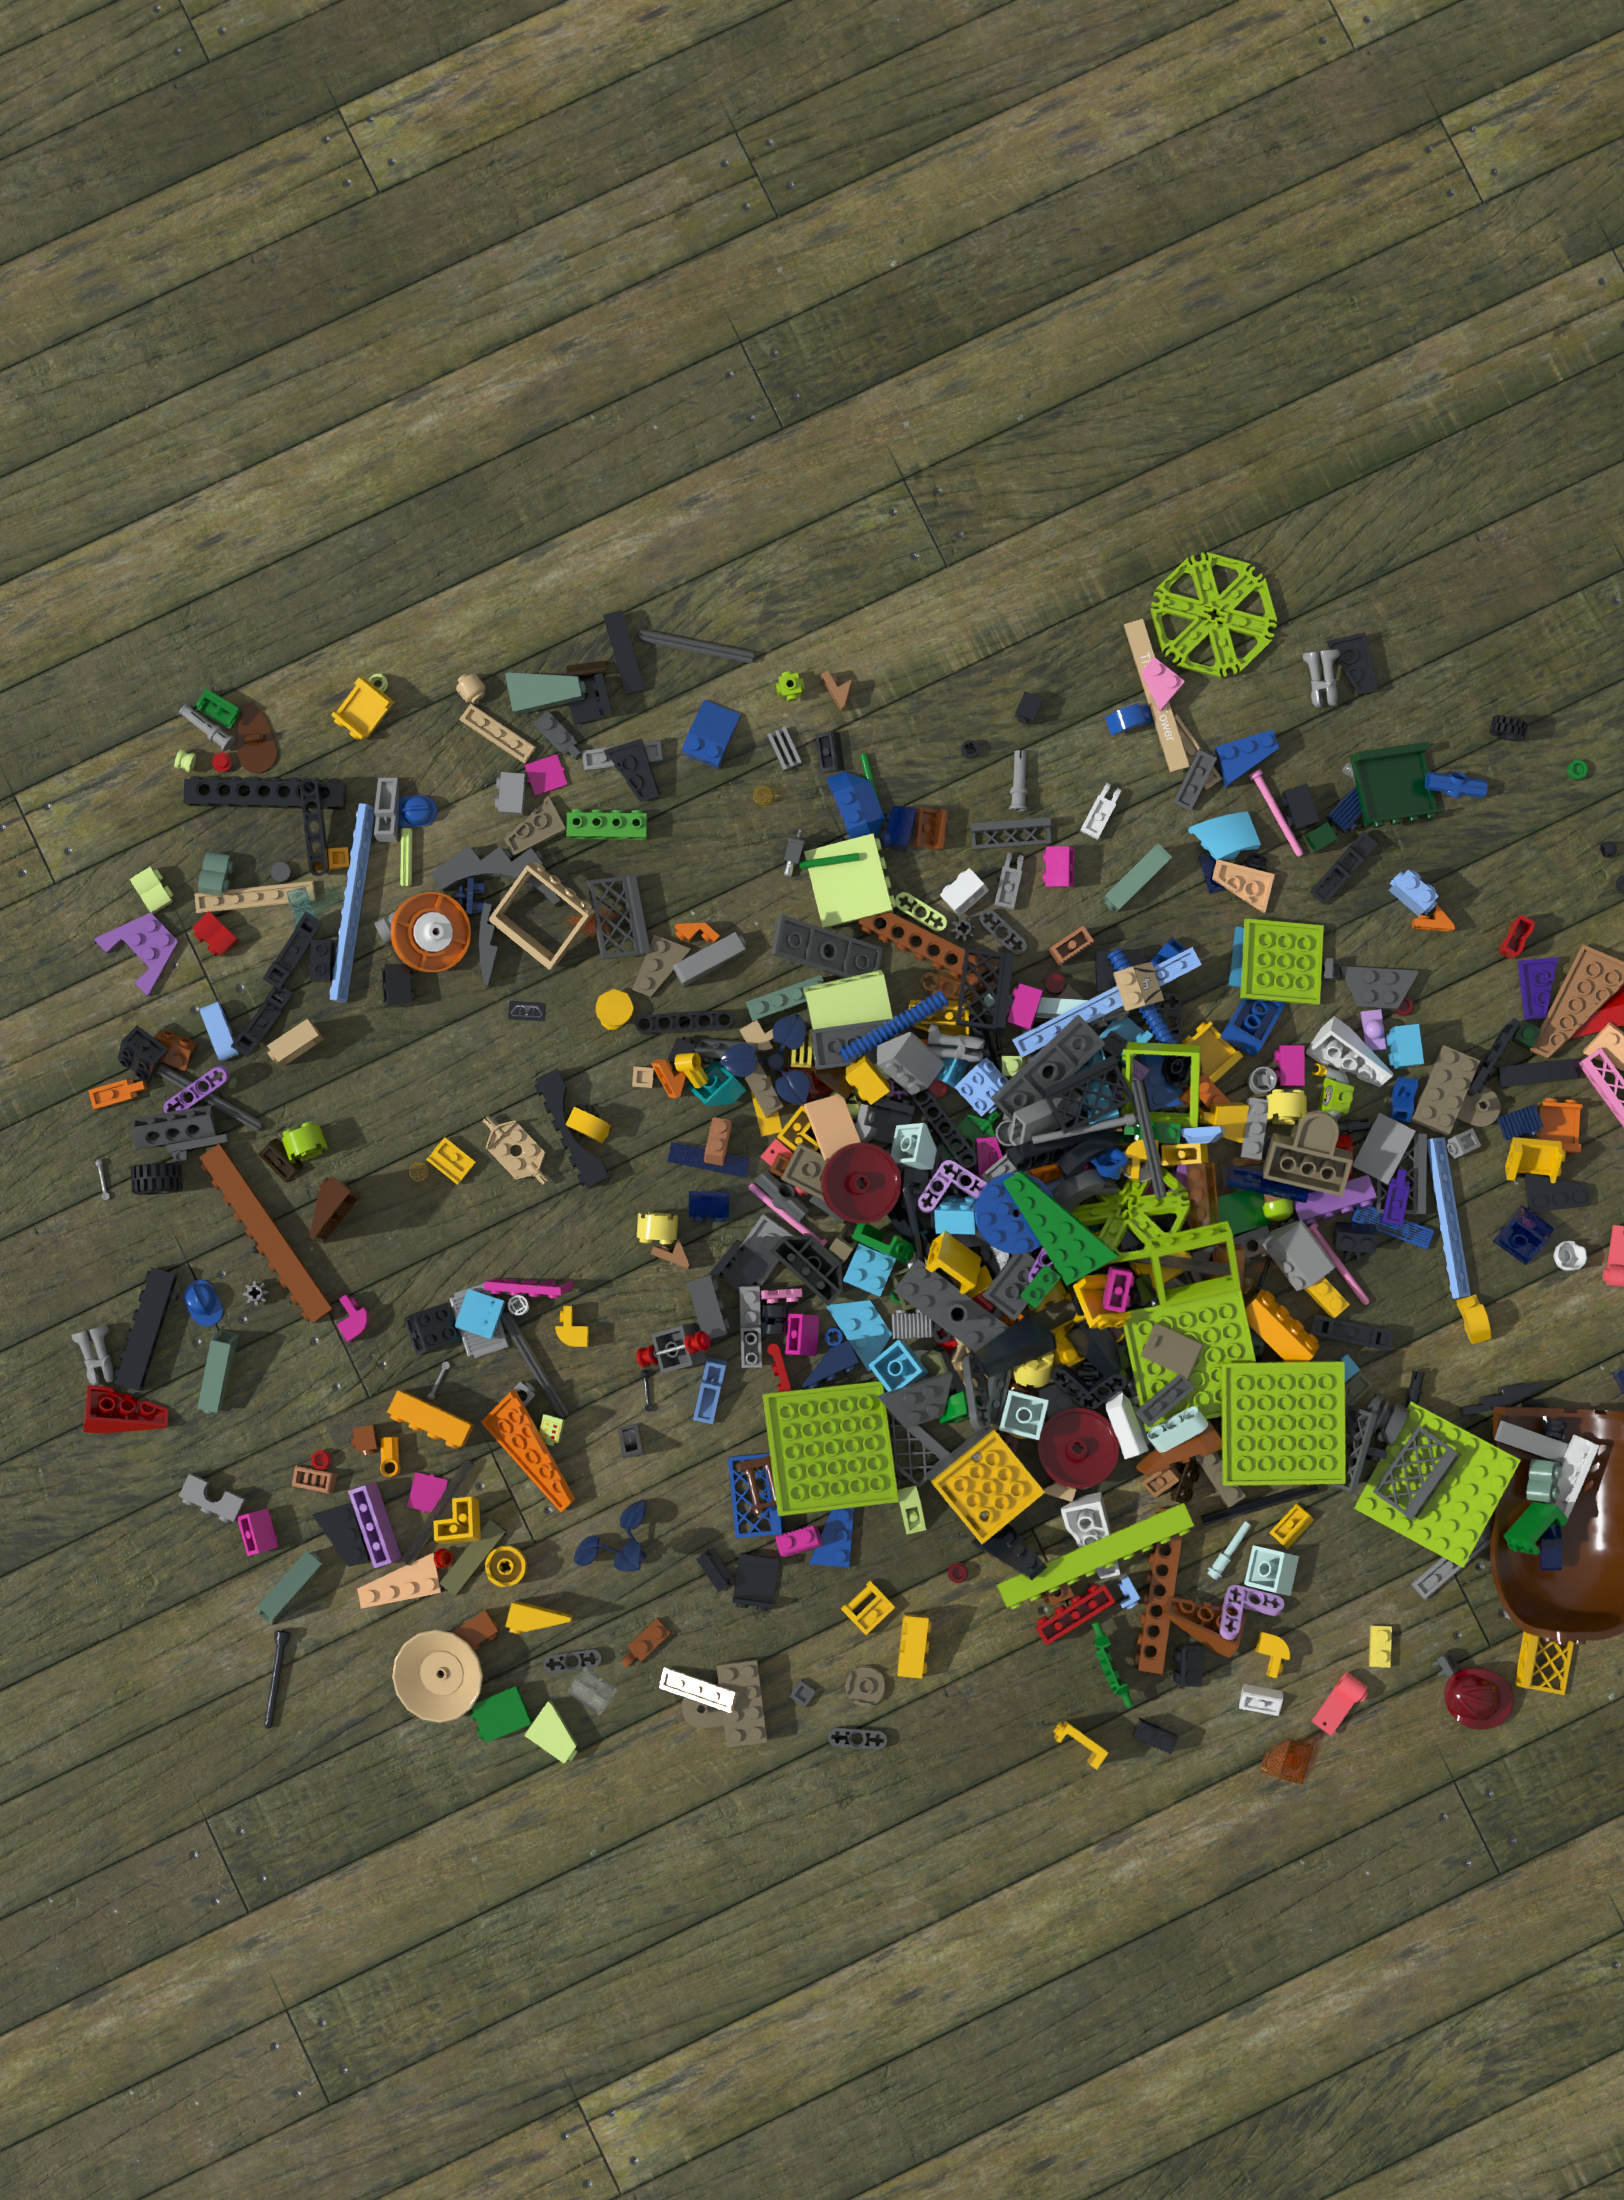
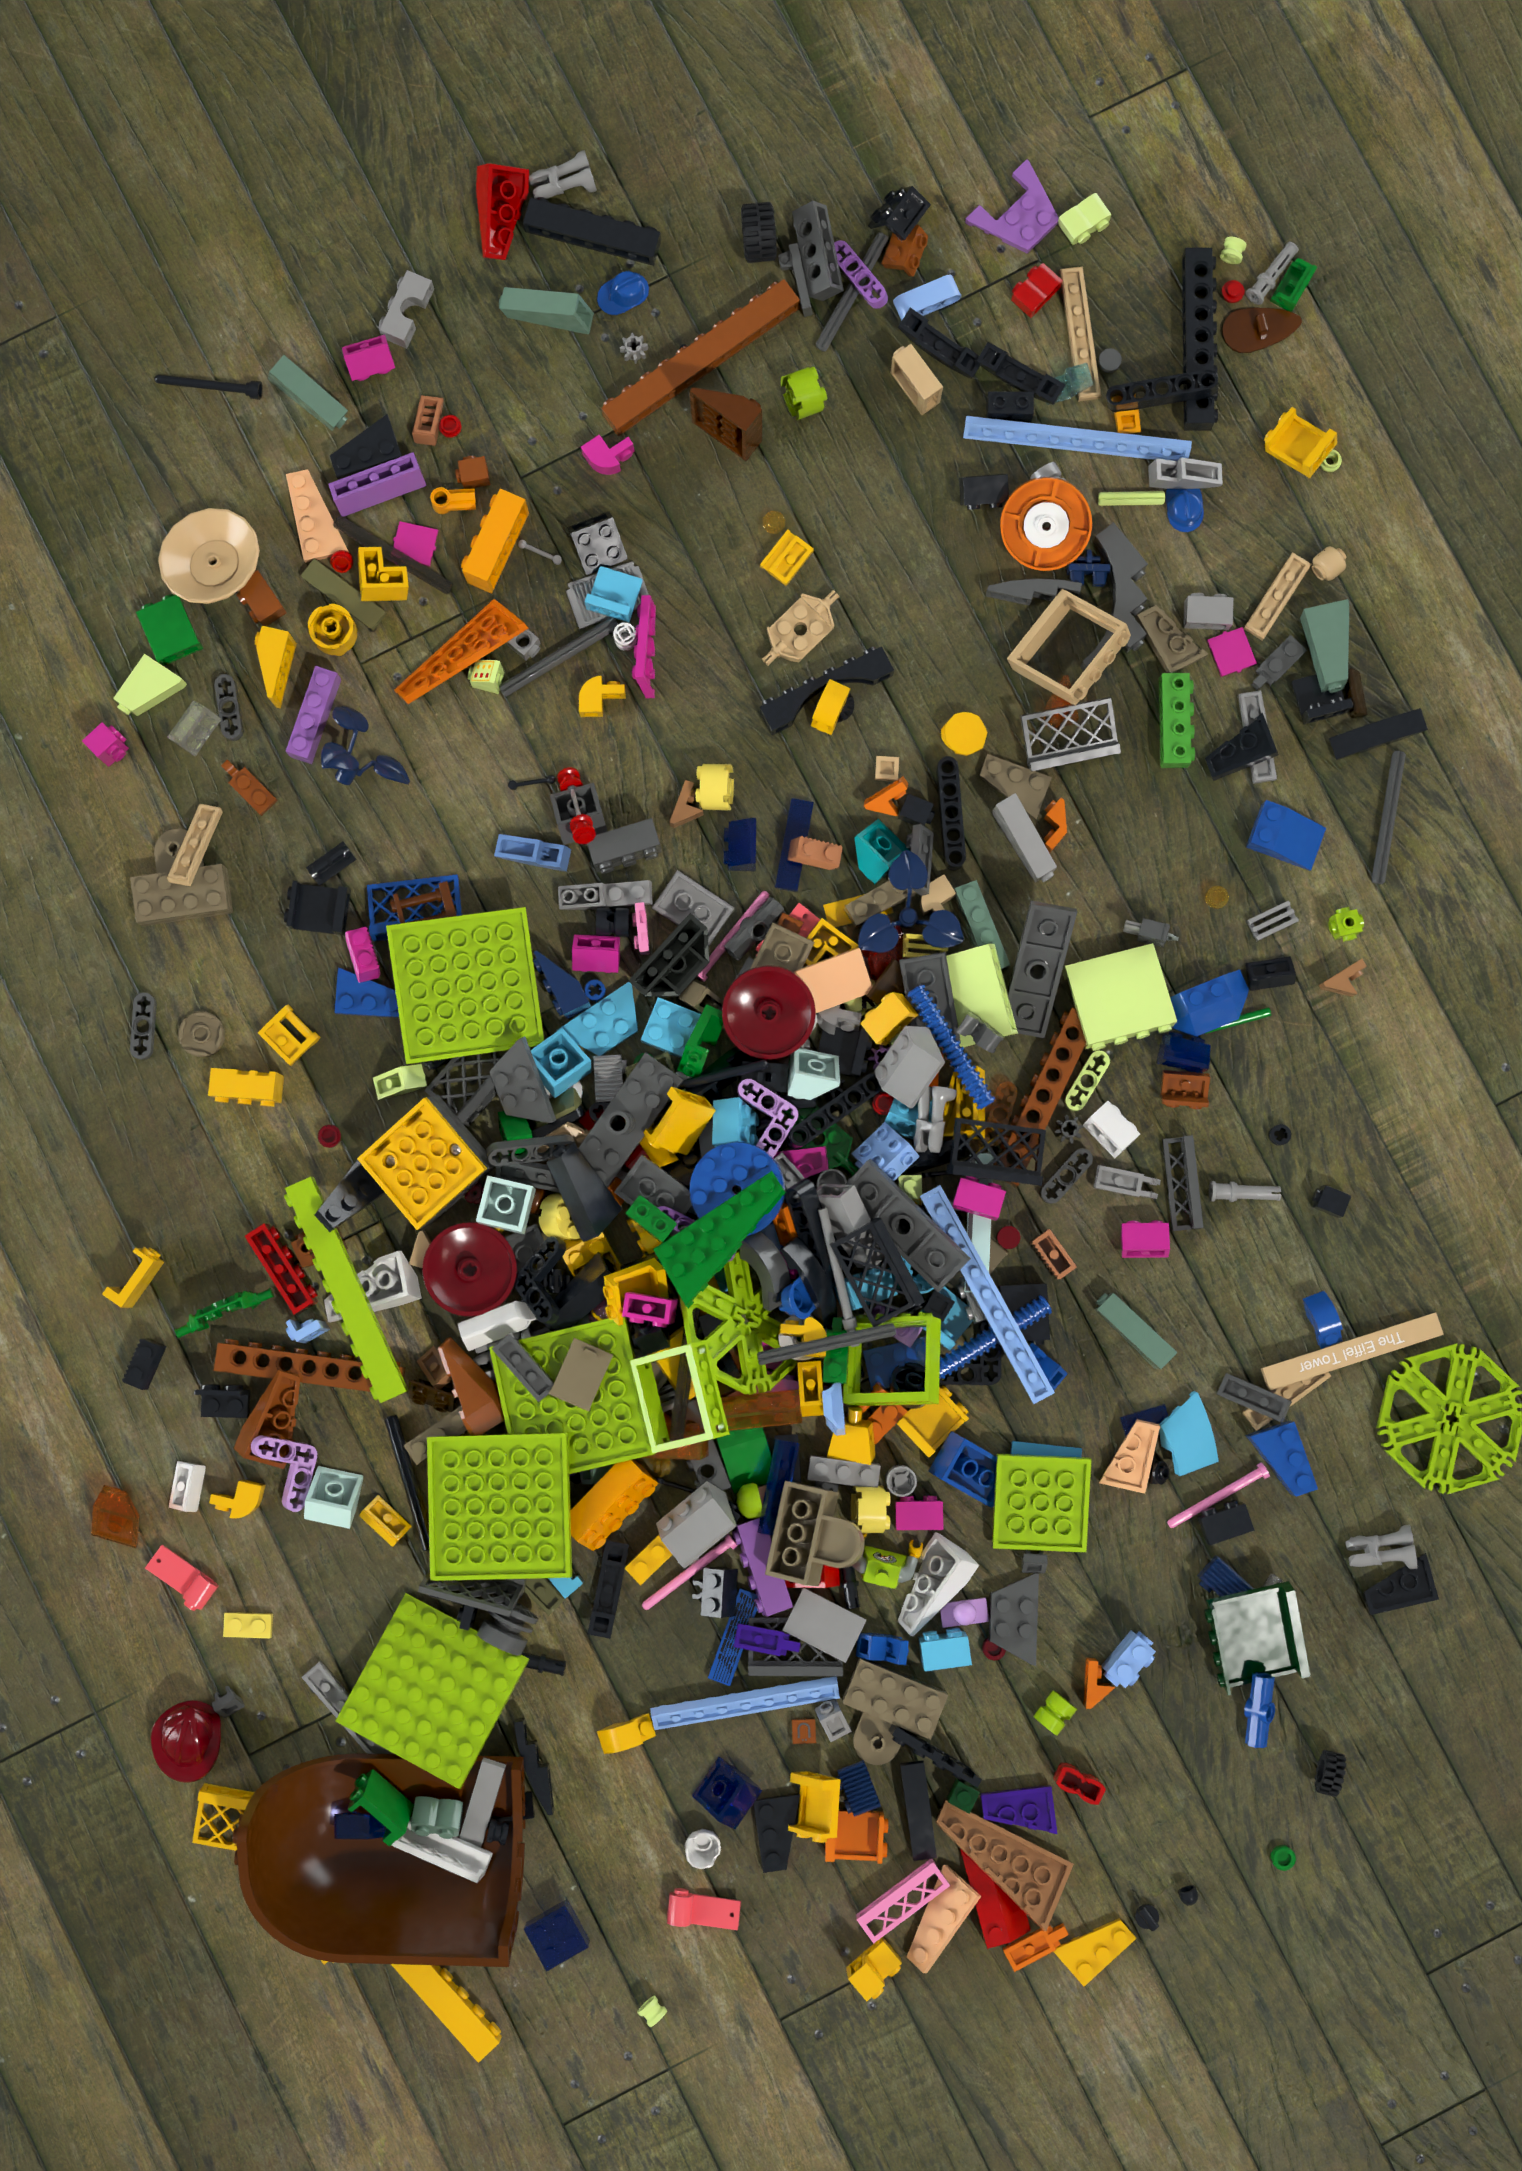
camera: 90 degrees right, 0 degrees up
orange hinge [88,1079,147,1110] -> none
light grey hinge [95,1159,110,1200] -> none
sand green brick [198,852,234,897] -> none
dark brown slope [259,1138,304,1183] -> none
black sticker [508,1001,545,1021] -> none
flat silver slope [618,1423,644,1459] -> none
yellow piece [675,1053,709,1088] -> none
black bracket [709,1239,768,1293] -> none
red plate [767,1344,791,1392] -> none
dark grey tile [789,1679,817,1708] -> none
green bar [799,853,860,869] -> none
white hinge [1080,783,1122,840] -> none
tan slope [1113,962,1164,1013] -> none
bright pink wing [1141,657,1185,712] -> none
light aqua beam [1147,1406,1208,1453] -> none
light aqua pin [1207,1521,1251,1580] -> none
dark green brick [1304,822,1338,854] -> none
black slope [1310,831,1379,905] -> none
dark grey fence [1373,1426,1461,1521] -> none
none -> dark pink brick [82,722,129,767]
none -> medium lavender brick [286,666,341,764]
none -> dark orange tile [792,1718,816,1744]
none -> dark grey leg [956,1012,1004,1053]
none -> lime wheel [1033,1690,1078,1736]

